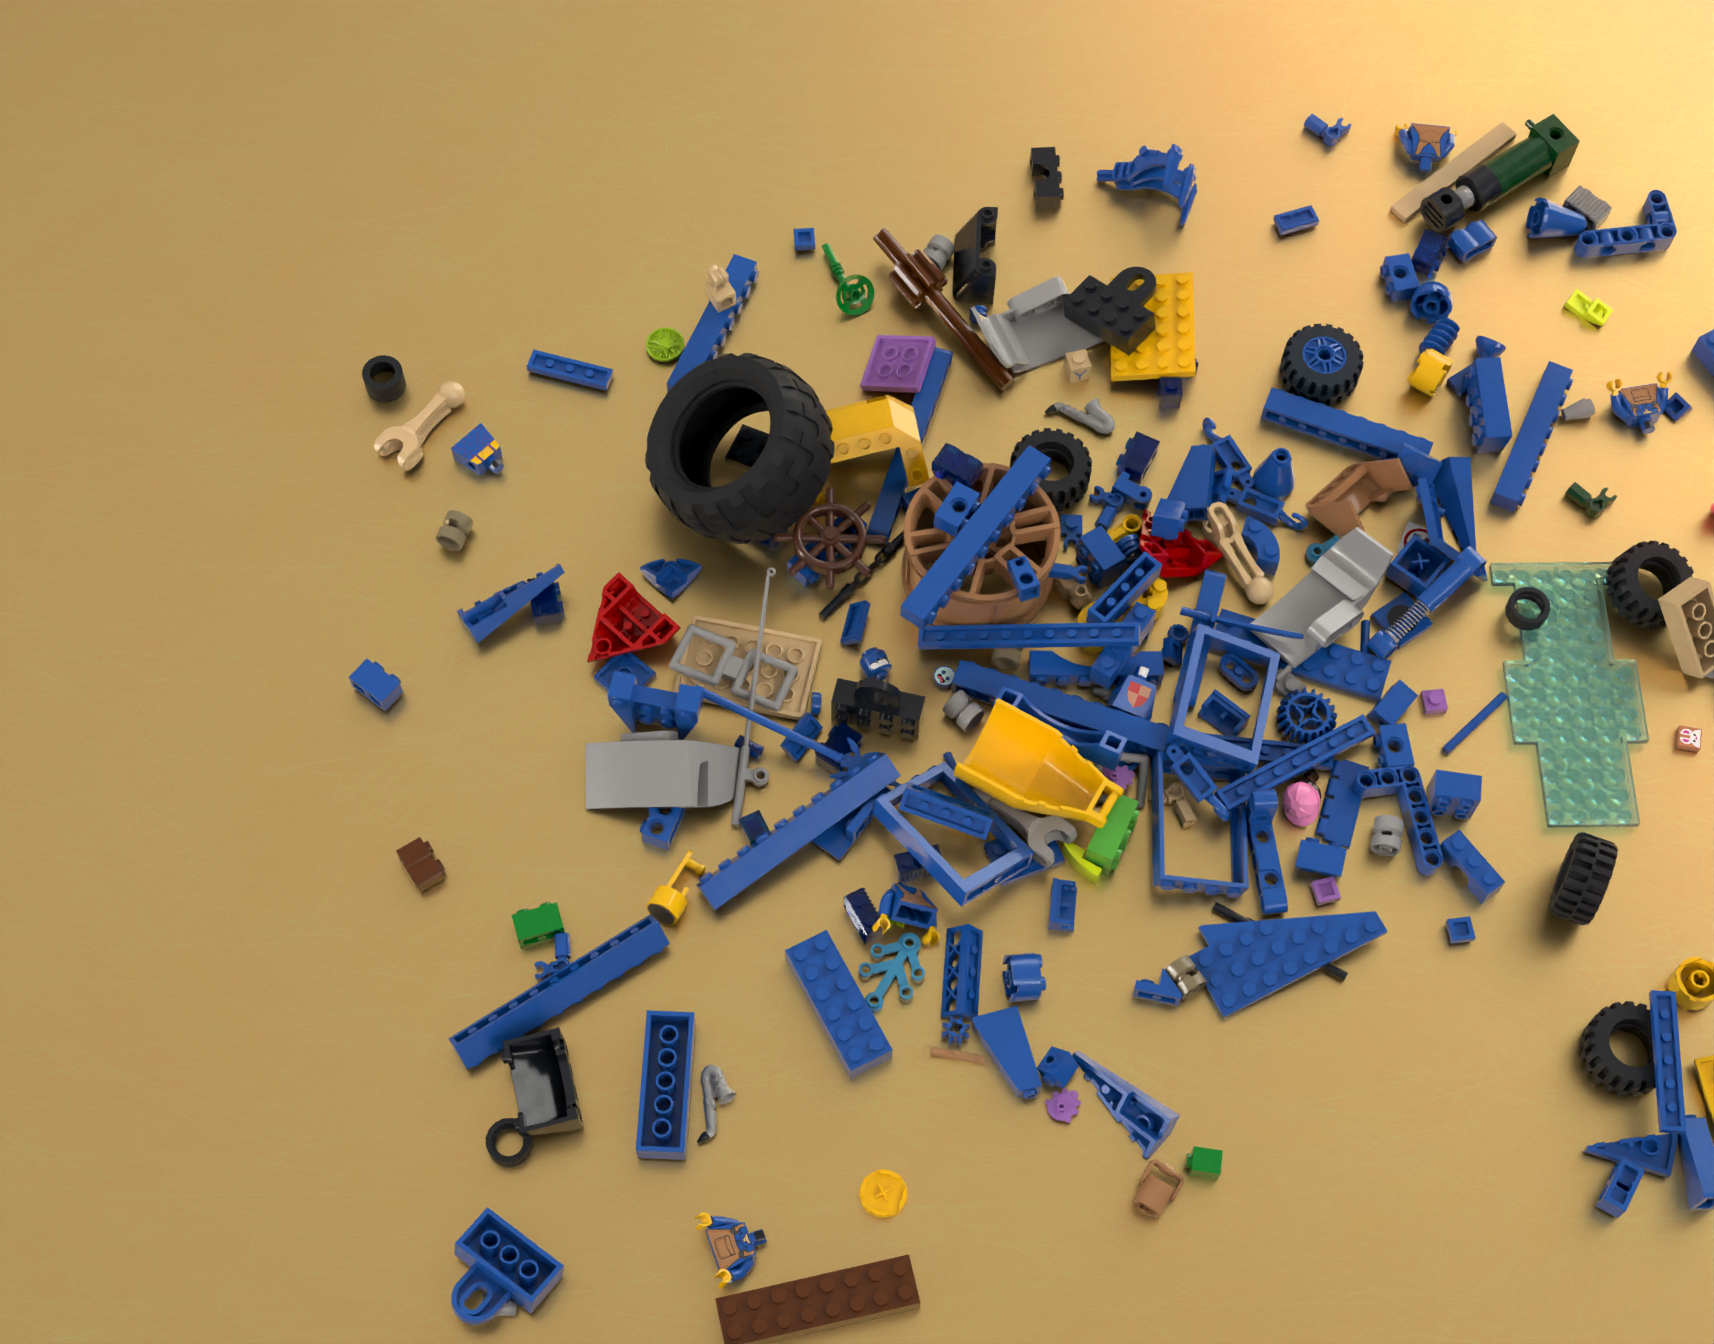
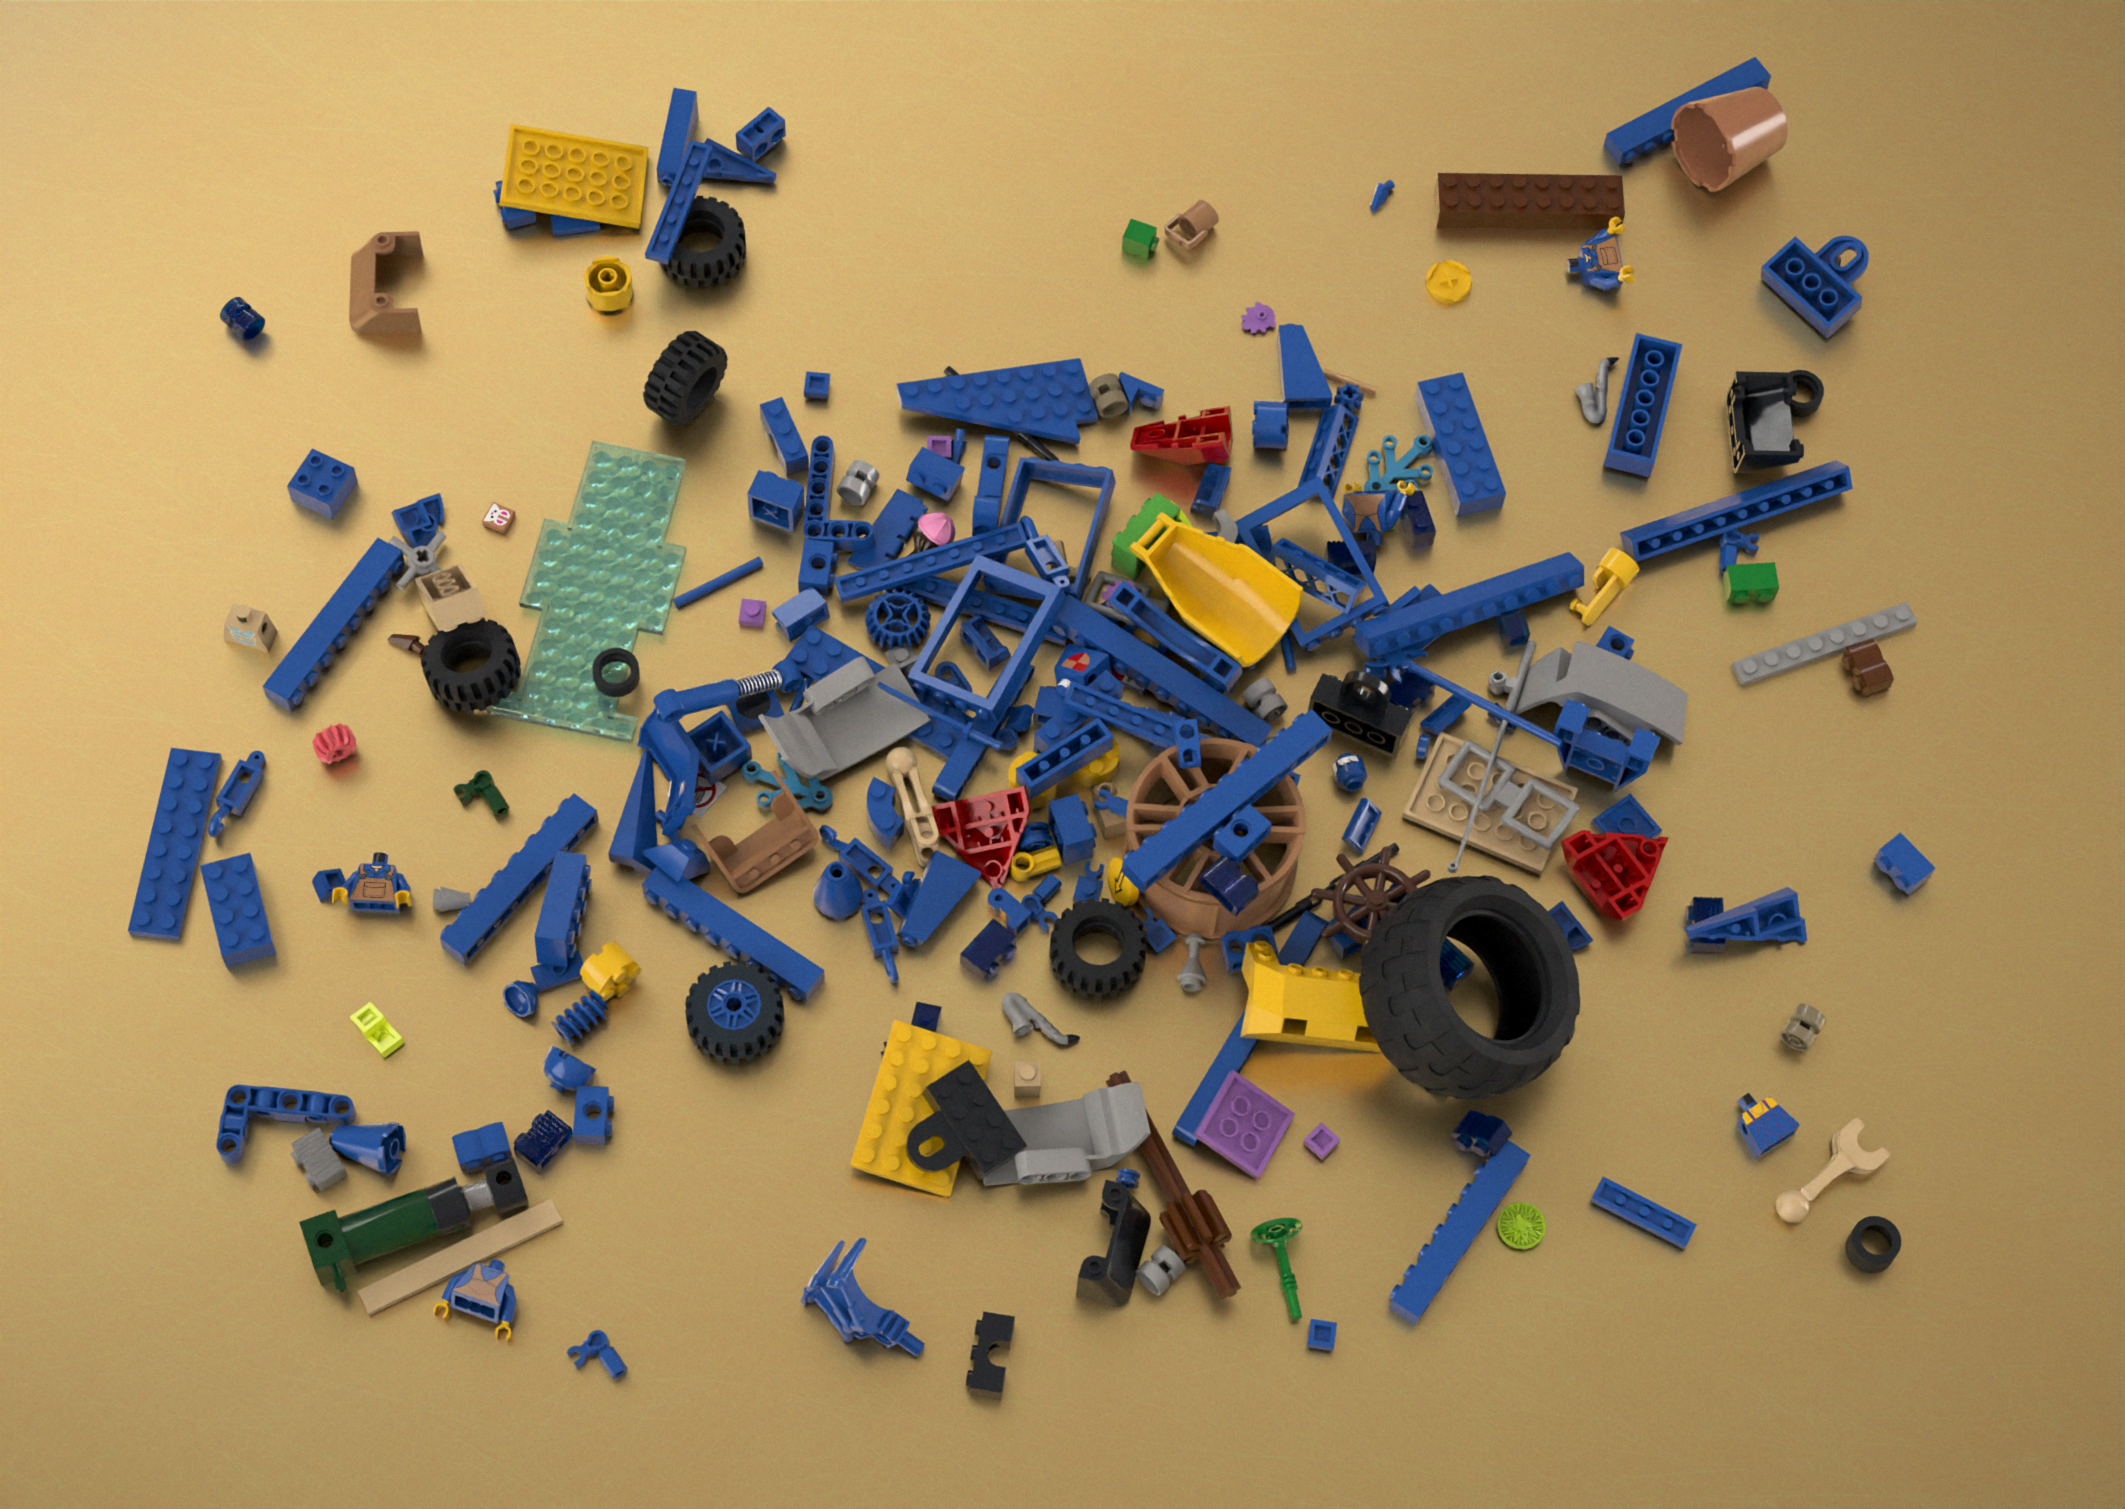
camera: 170 degrees left, 0 degrees up
tan brick [706,265,736,313] -> none
blue brick [1037,1046,1079,1089] -> none
blue wedge [1072,1051,1180,1159] -> none
blue brick [1151,498,1189,540] -> none
blue plate [1273,205,1319,235] -> none
none -> blue bar [951,428,967,464]
none -> red wedge [1130,406,1233,466]
none -> medium lavender plate [1303,1122,1340,1160]
none -> blue bar [1370,180,1395,213]
none -> light grey plate [1731,602,1918,687]

